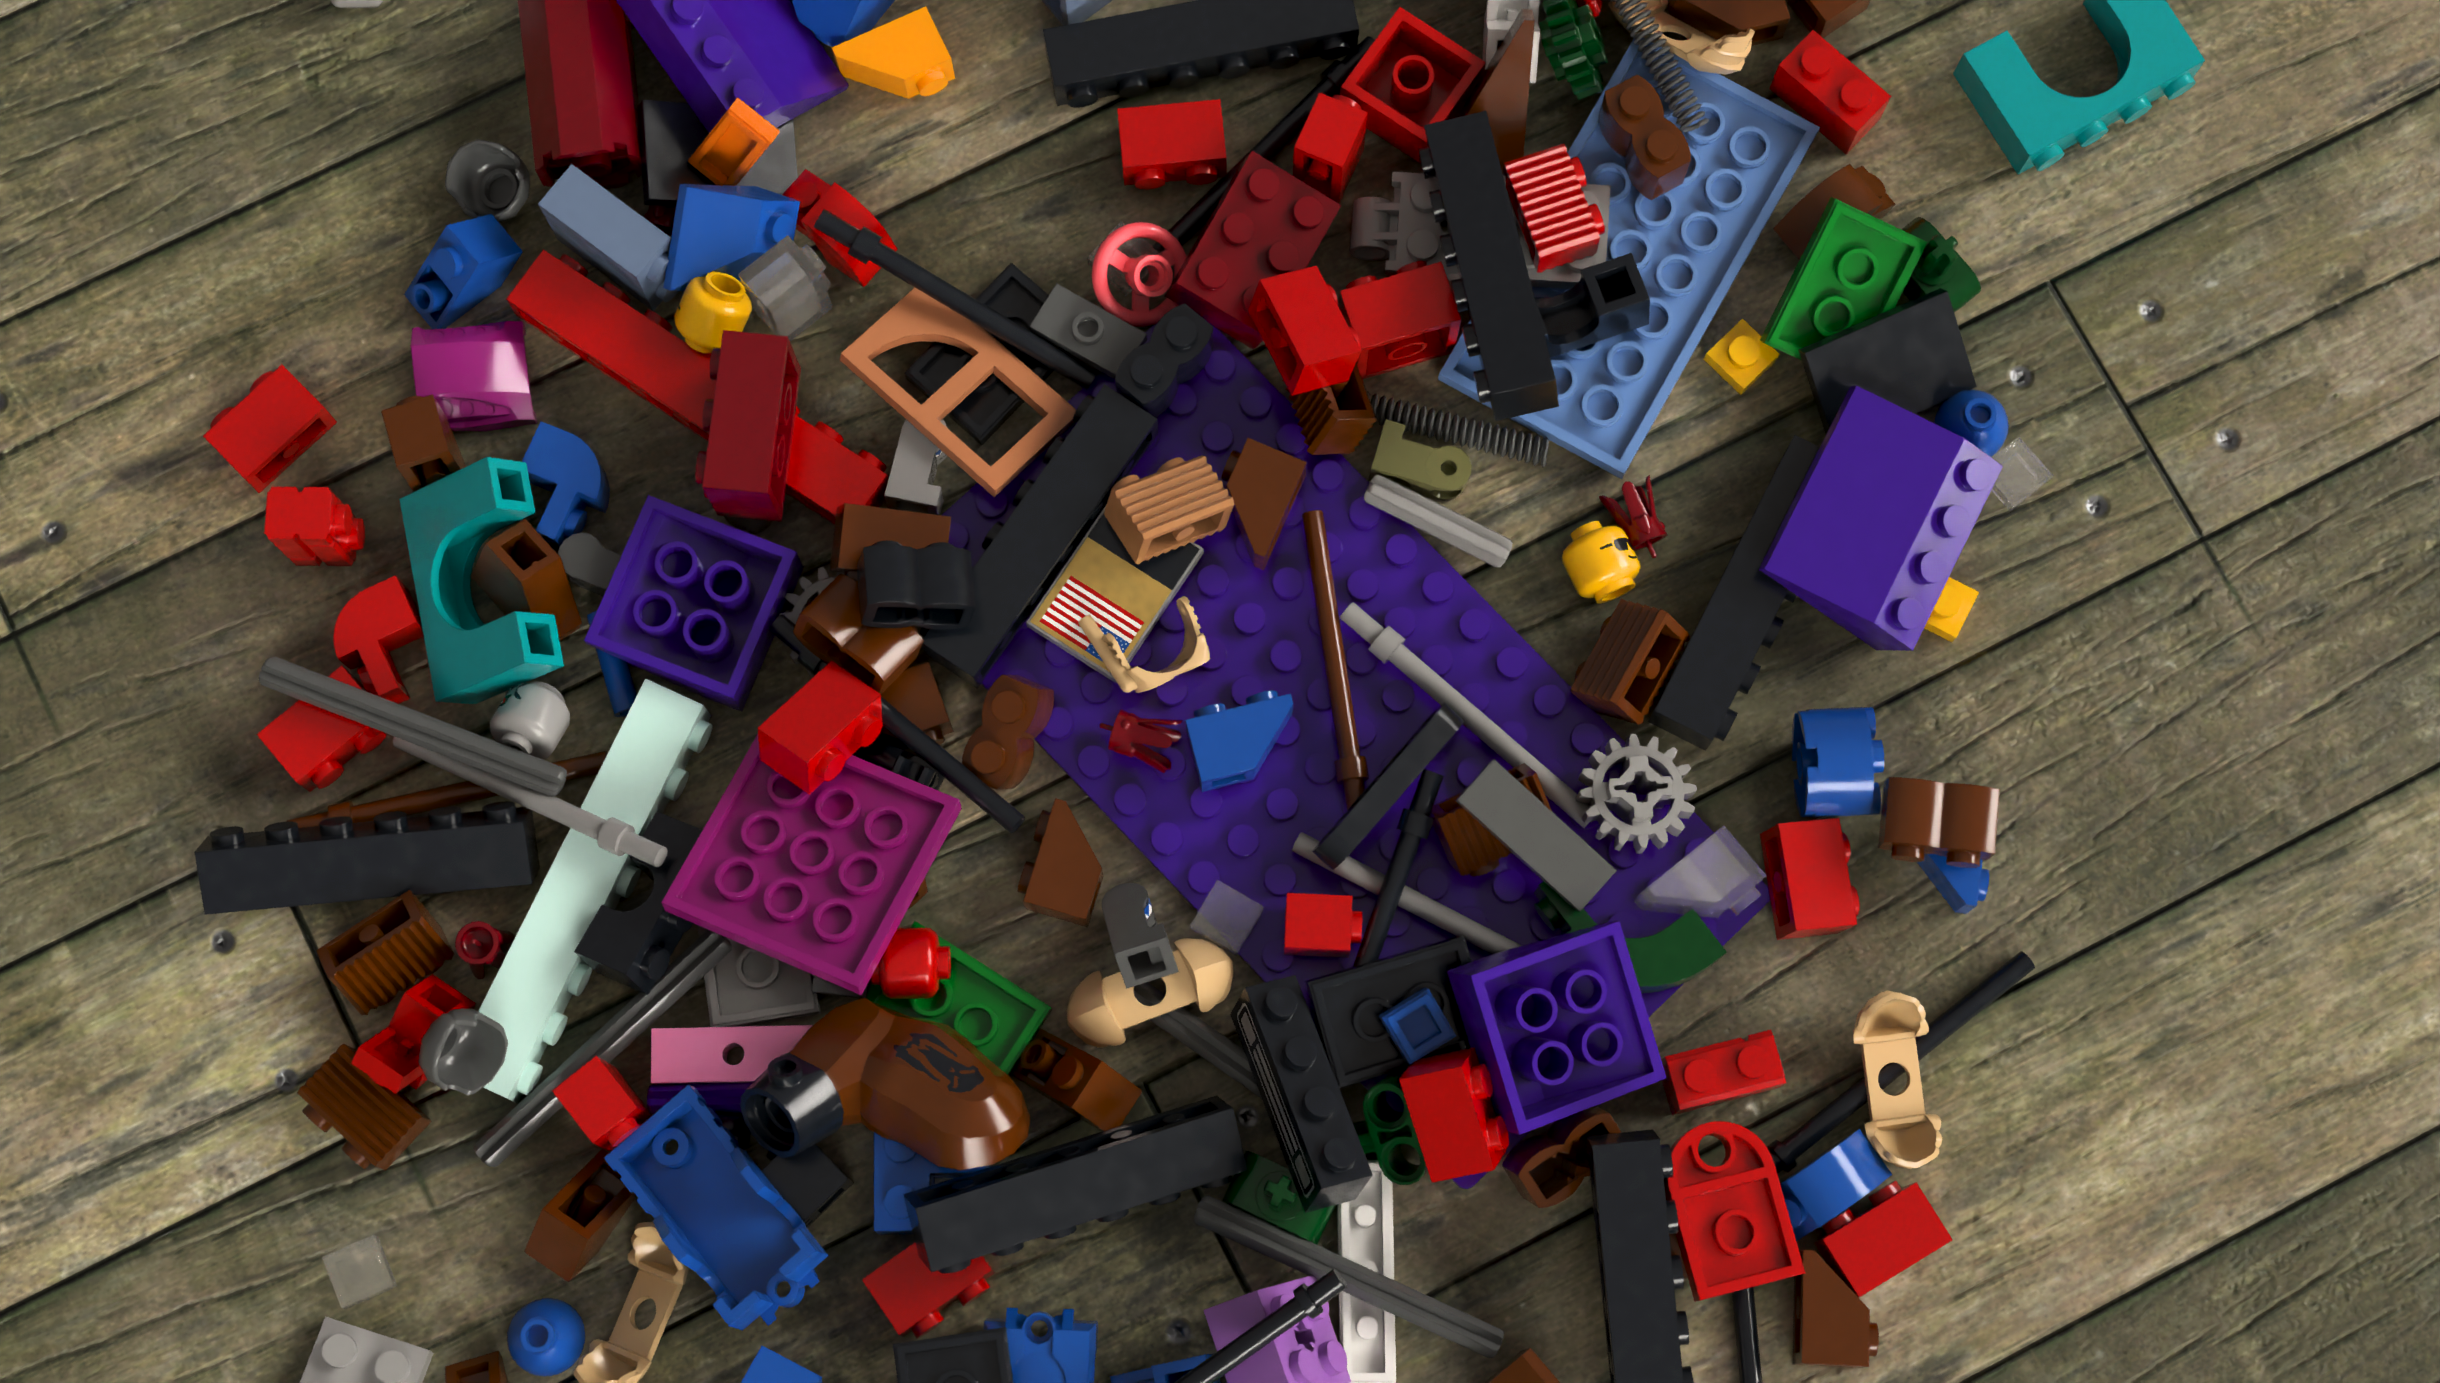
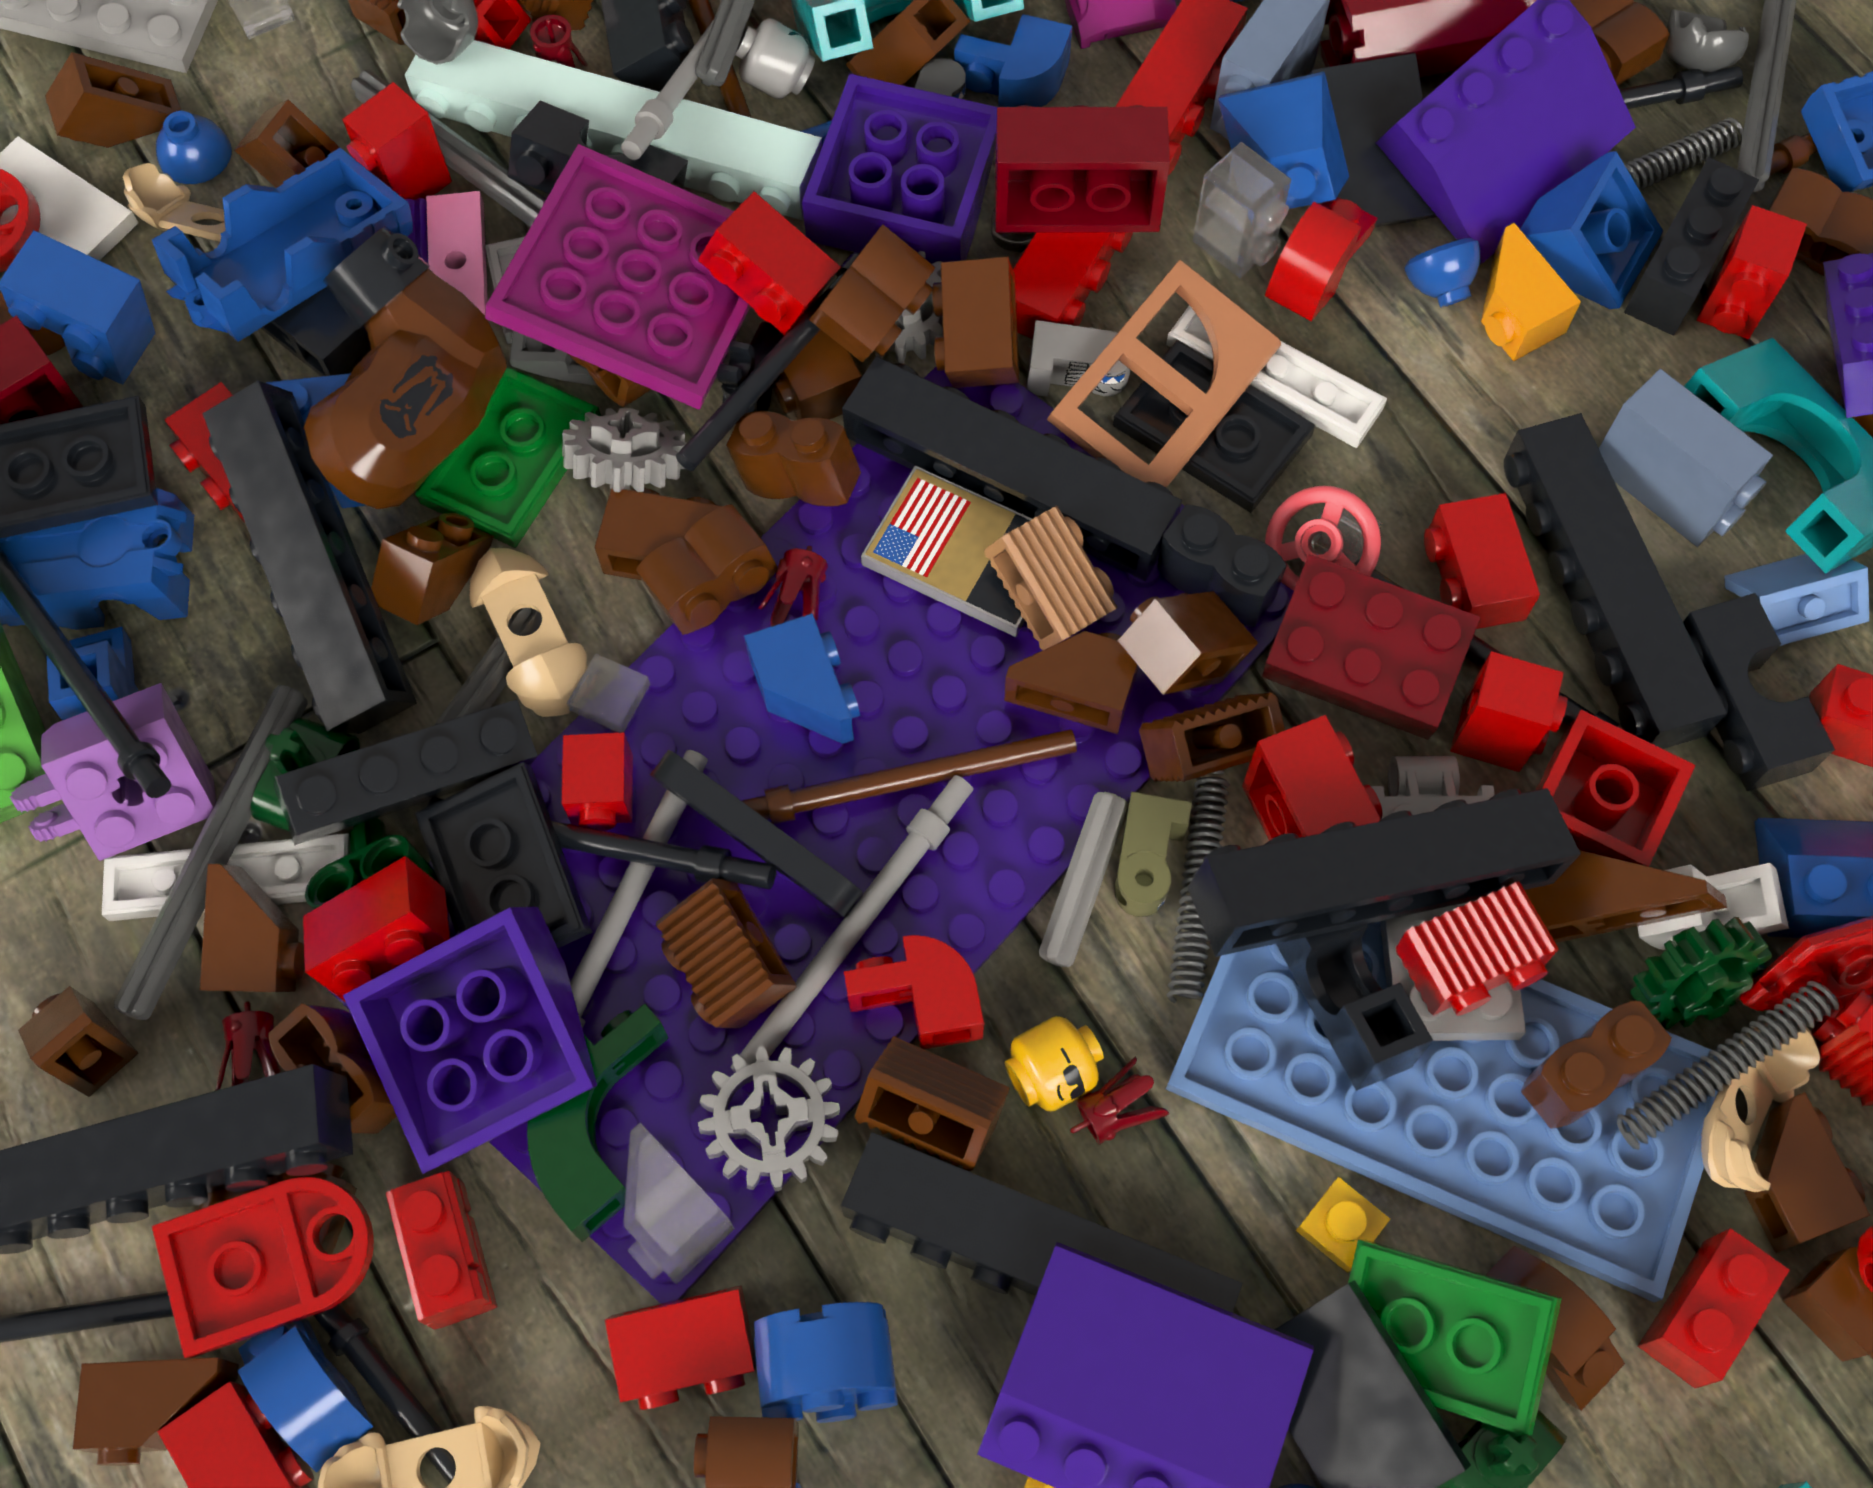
camera: 85 degrees right, 10 degrees down
yellow head [674,271,752,353] -> none
orange tile [688,98,780,186] -> none
black bar [814,209,1098,390] -> none
black brick [857,540,976,630] -> none
red head [871,928,951,999] -> none
dark grey plate [1030,283,1147,379] -> none
tan helmet [1078,596,1211,693] -> none
dark grey leg [1102,883,1179,989] -> none
red brick [1248,265,1361,396] -> none
blue tile [1379,987,1456,1065] -> none
dark grey tile [1455,759,1617,912] -> none
none -> reddish brown slope [200,863,305,992]
none -> dark red piece [215,1001,282,1091]
none -> light grey gear [562,408,686,492]
none -> reddish brown brick [636,504,778,635]
none -> red brick [844,935,984,1049]
none -> reddish brown brick [1117,591,1258,695]
none -> white tile [1166,306,1387,449]
none -> blue brick [1404,238,1480,308]

